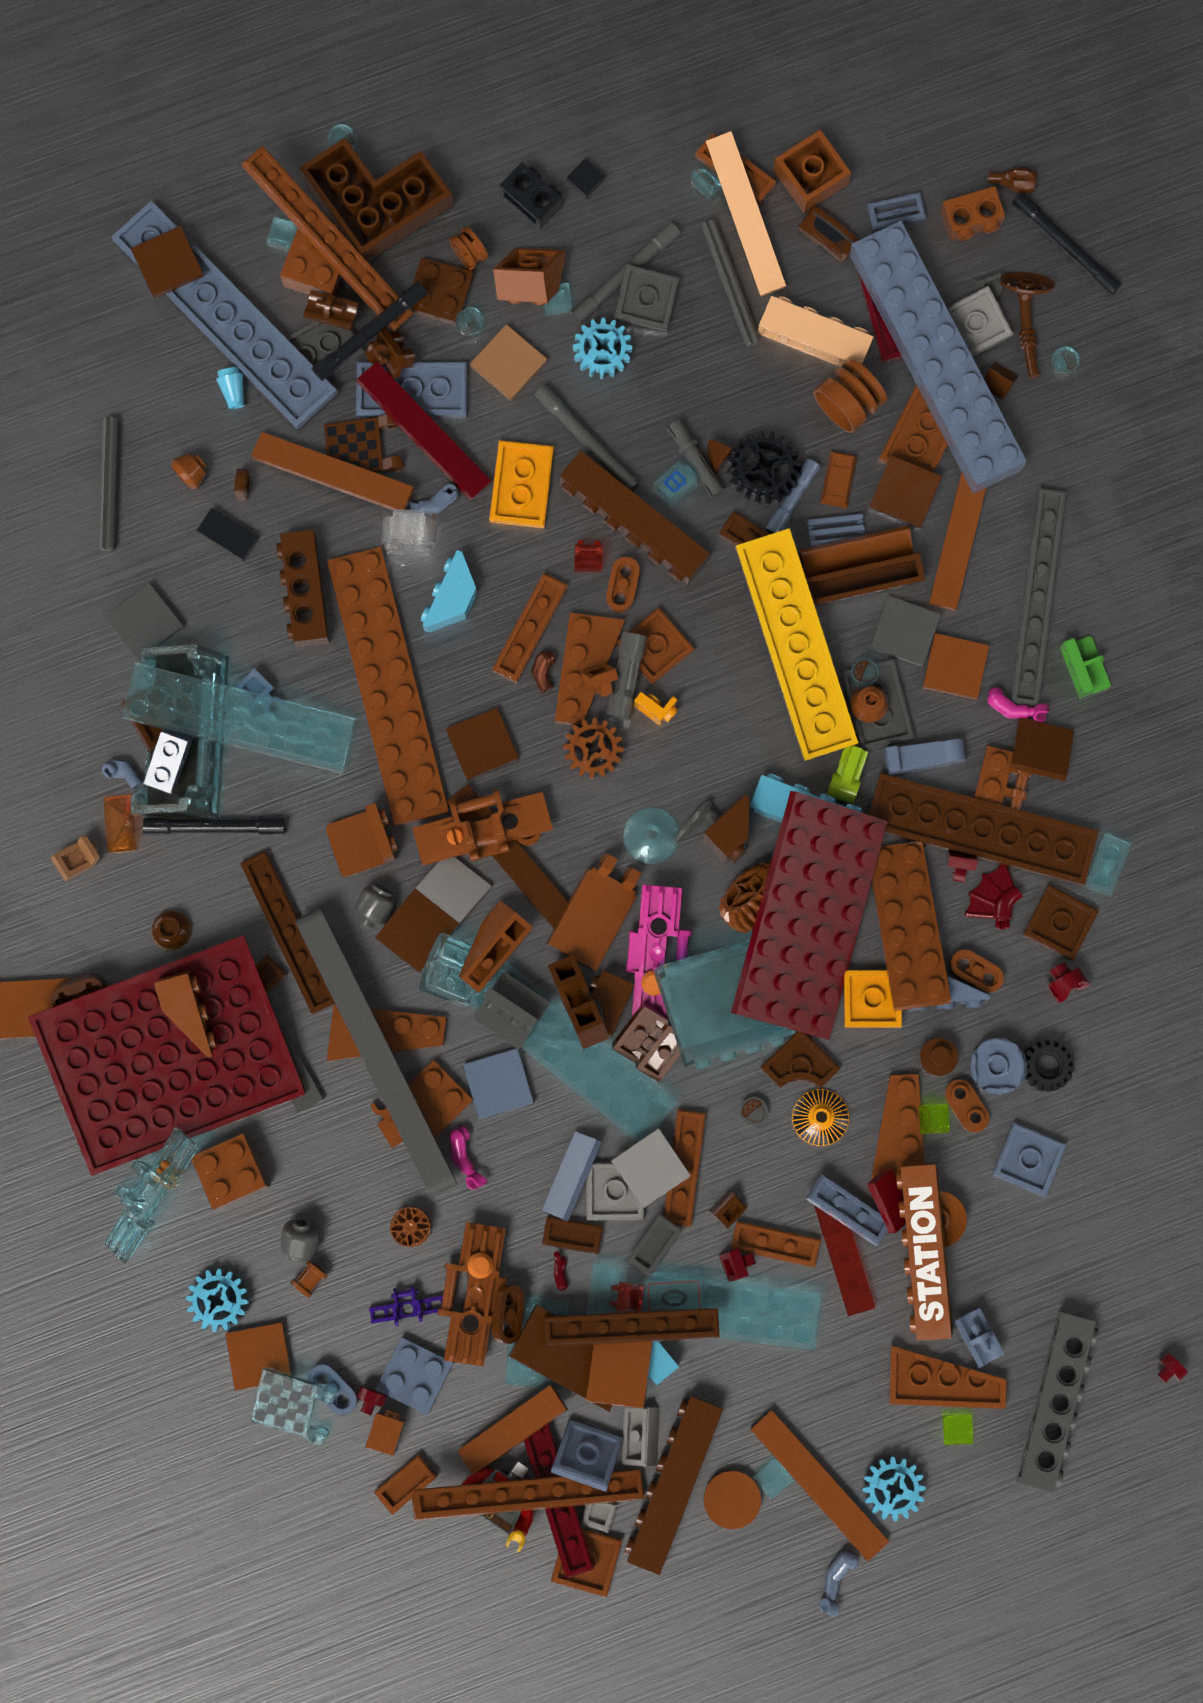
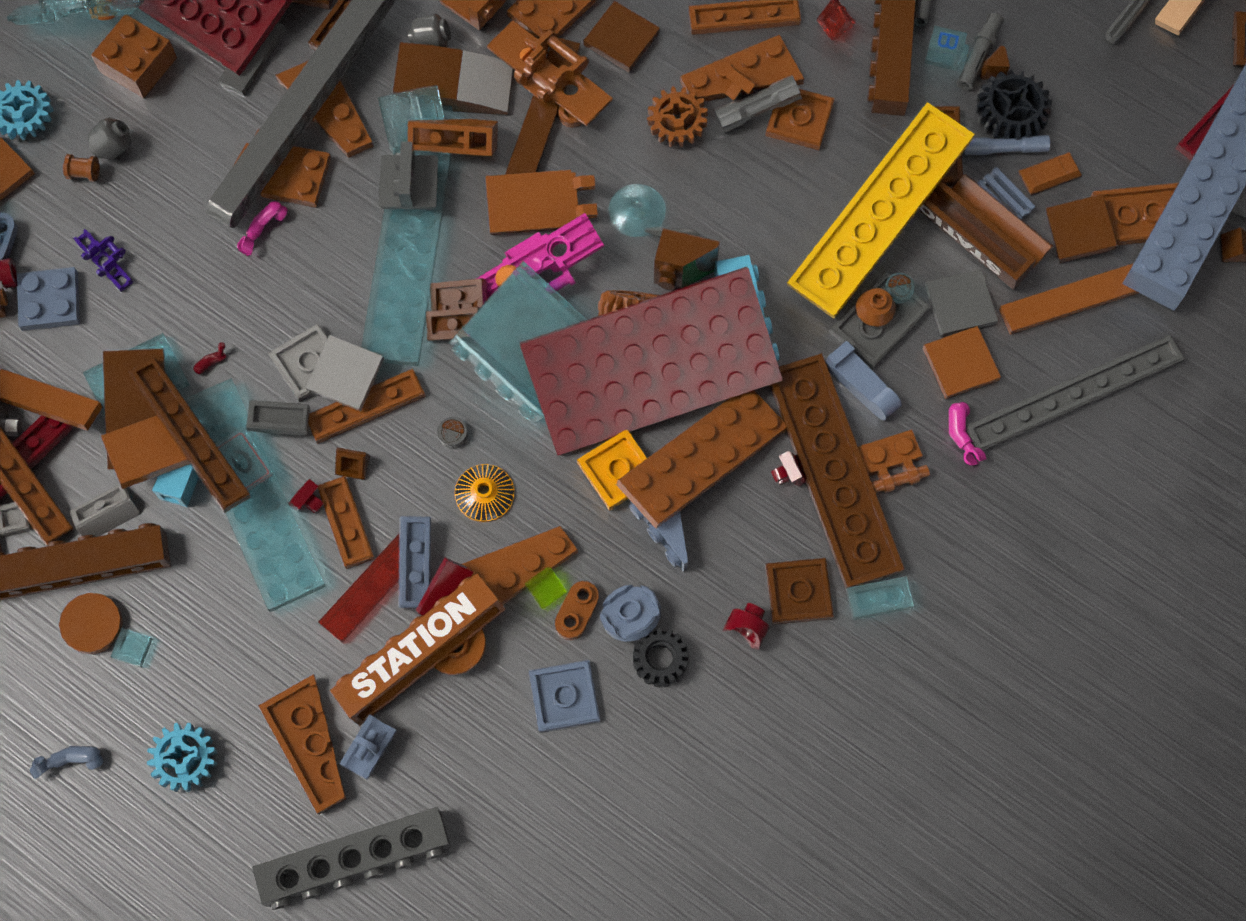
camera: 55 degrees right, 10 degrees down
dark orange wheel [390,1207,431,1247] -> none
dark orange piece [437,1222,507,1367] -> none
sand blue tile [463,1049,534,1120] -> none
reddish brown plate [491,1285,524,1344] -> none
copper arm [531,651,556,694] -> none
sand blue tile [542,1131,602,1221] -> none
reddish brown tile [542,1216,603,1254] -> none
reddish brown arch [548,954,609,1049] -> none
sand blue tile [551,1419,623,1492] -> none
reddish brown arch [589,971,634,1038] -> none
dark orange plate [606,557,640,613] -> none
clear red tile [609,1282,644,1312] -> none
light orange bracket [634,692,678,726] -> none
dark orange tile [750,1410,889,1561] -> none
light nougat brick [758,296,874,367] -> none
reddish brown tile [760,1031,840,1089] -> none
dark orange wheel [813,358,888,433] -> none
lime piece [827,746,868,805] -> none
reddish brown piece [919,1038,958,1077] -> none
clear neon green tile [942,1414,973,1445] -> none
dark orange plate [949,950,1004,993] -> none
dark red arm [964,865,1023,930] -> none
reddish brown tile [1010,717,1074,781] -> none
bright green panel [1060,636,1111,699] -> none

